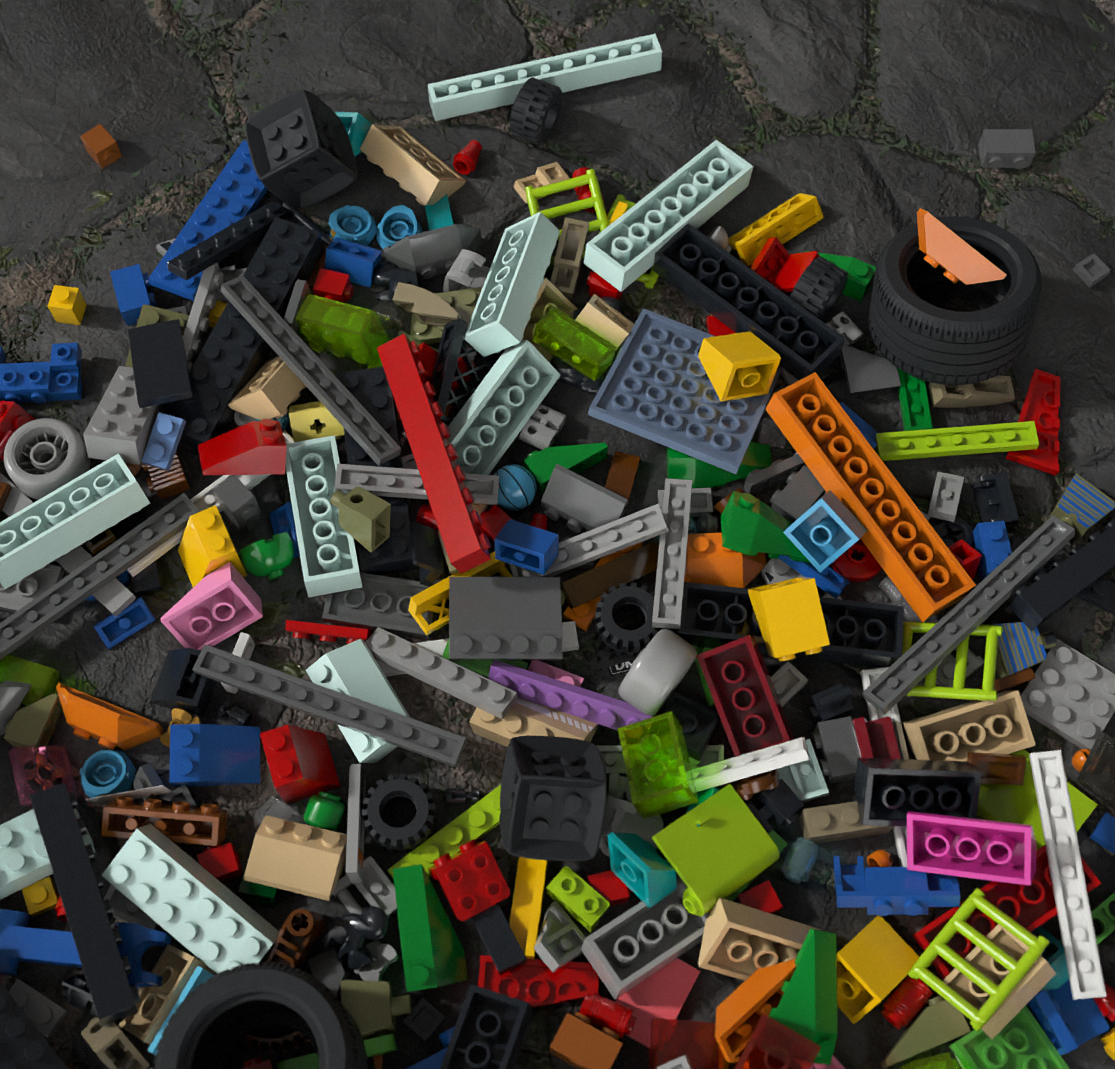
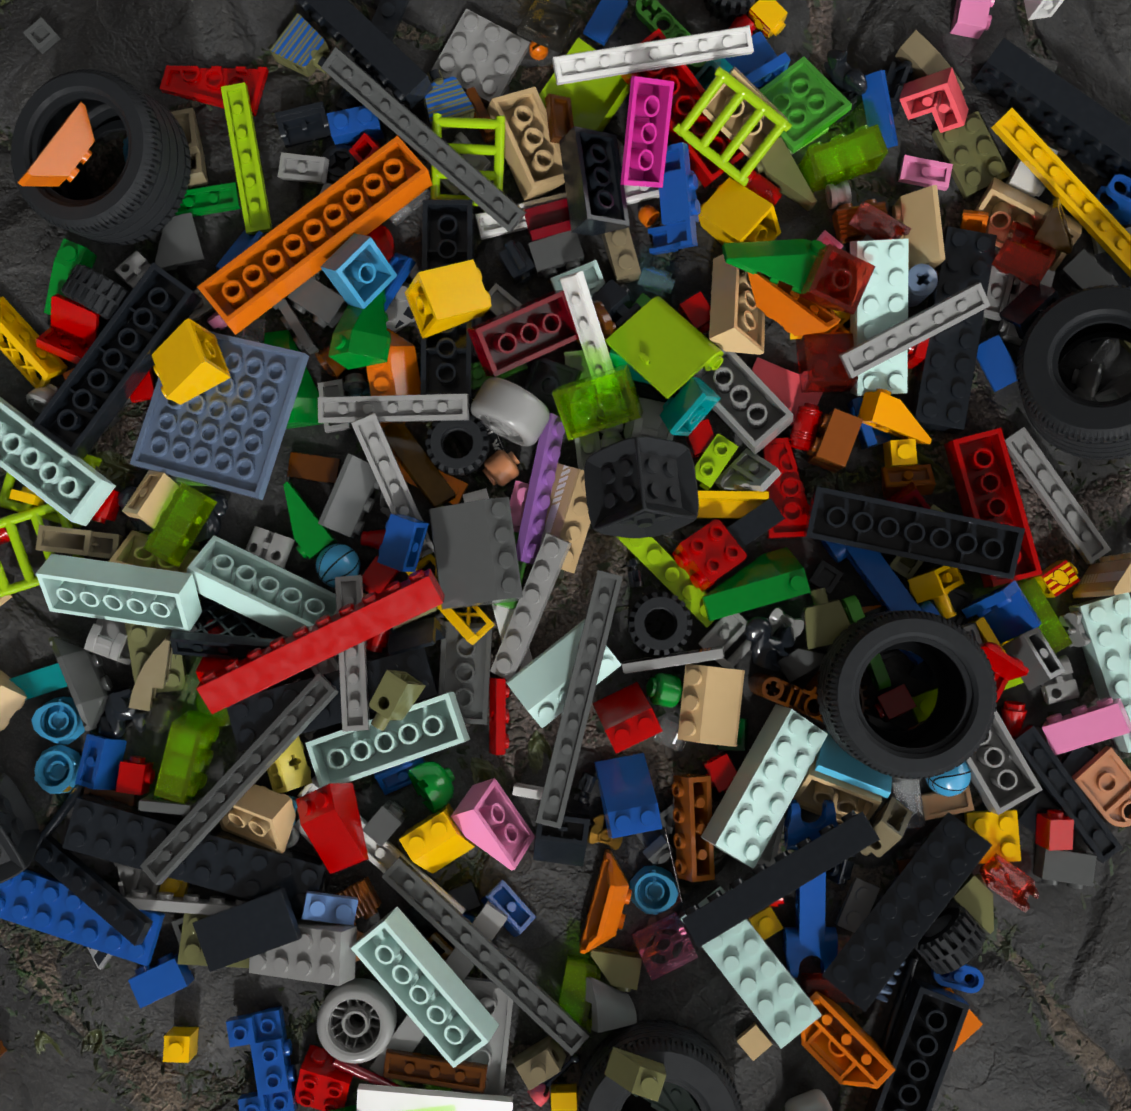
camera: 95 degrees left, 20 degrees up
none -> nougat head [482,450,520,486]

